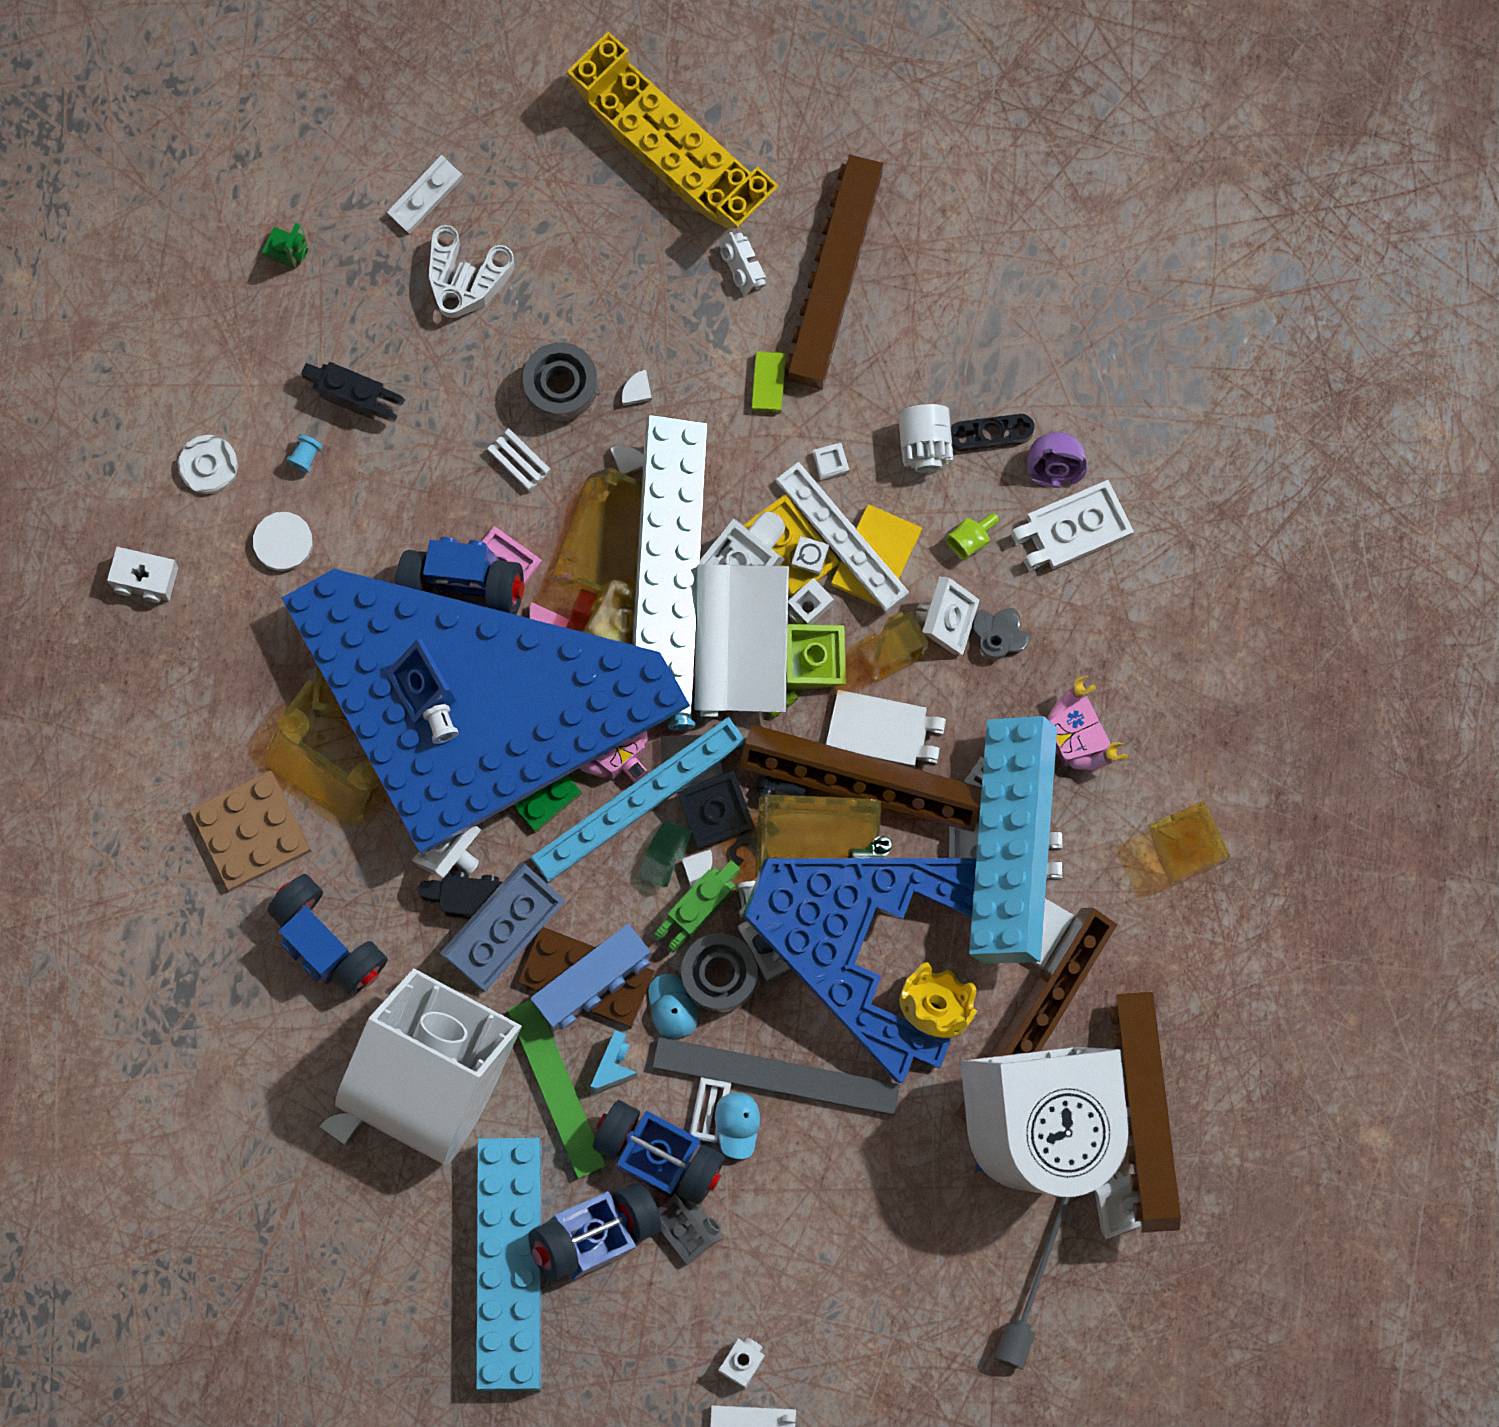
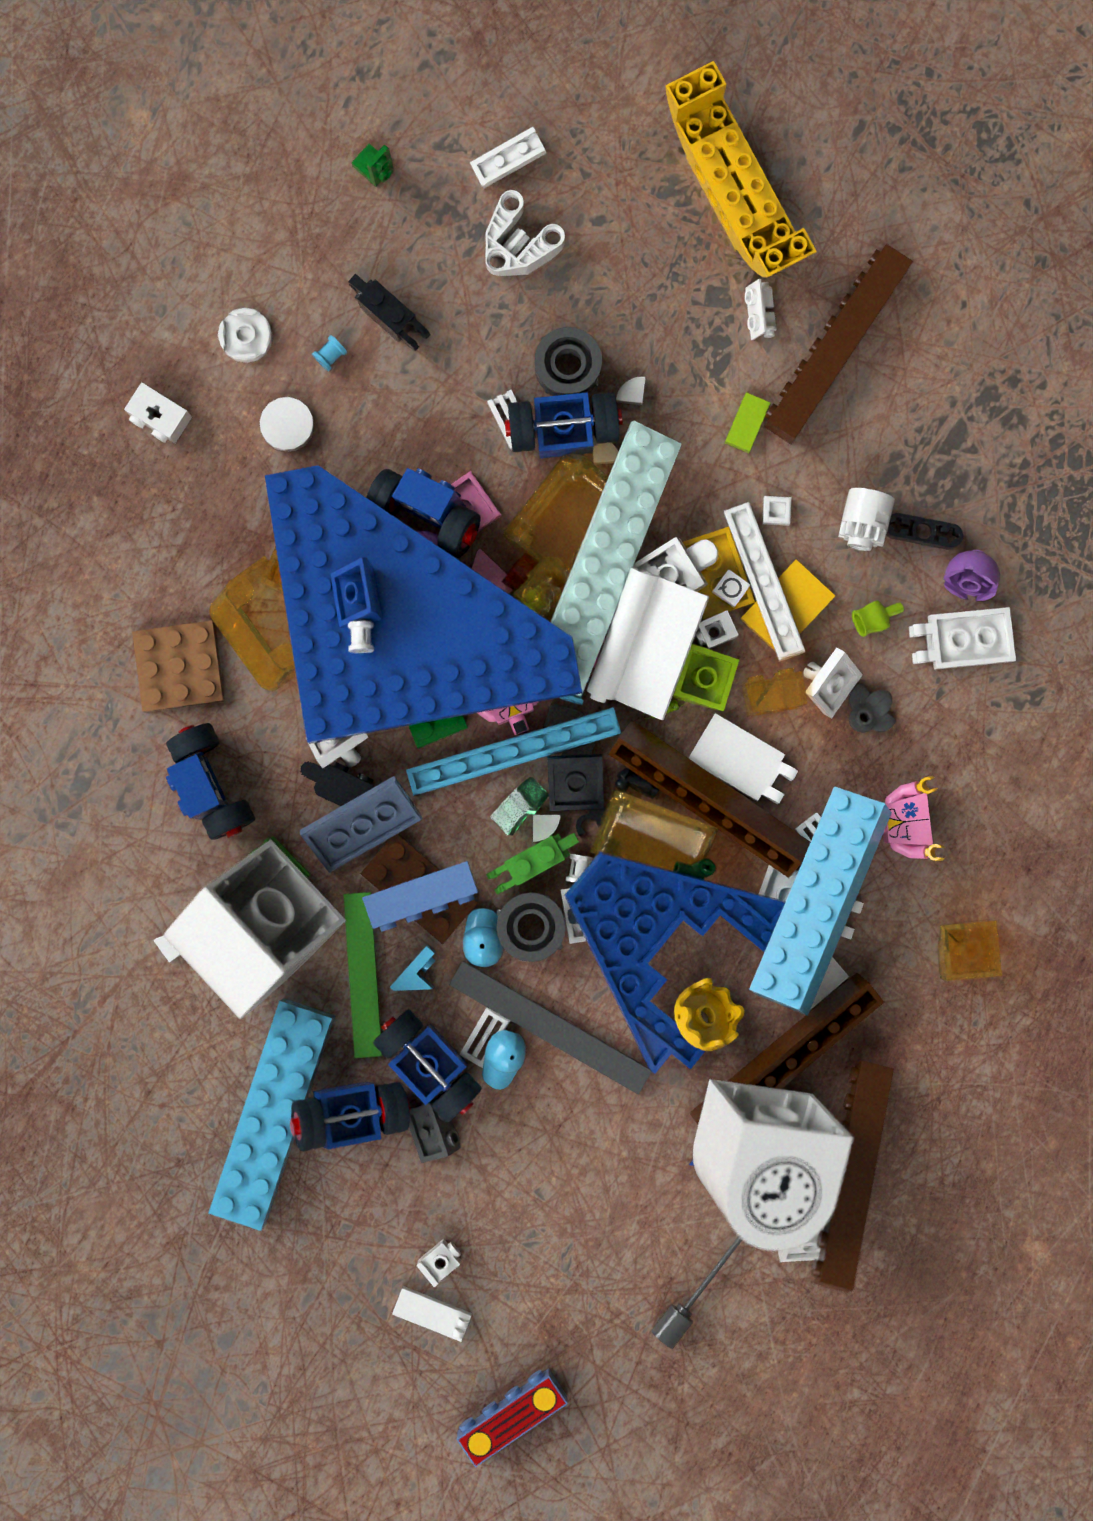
camera: 20 degrees right, 10 degrees up
none -> brick [505,392,623,459]

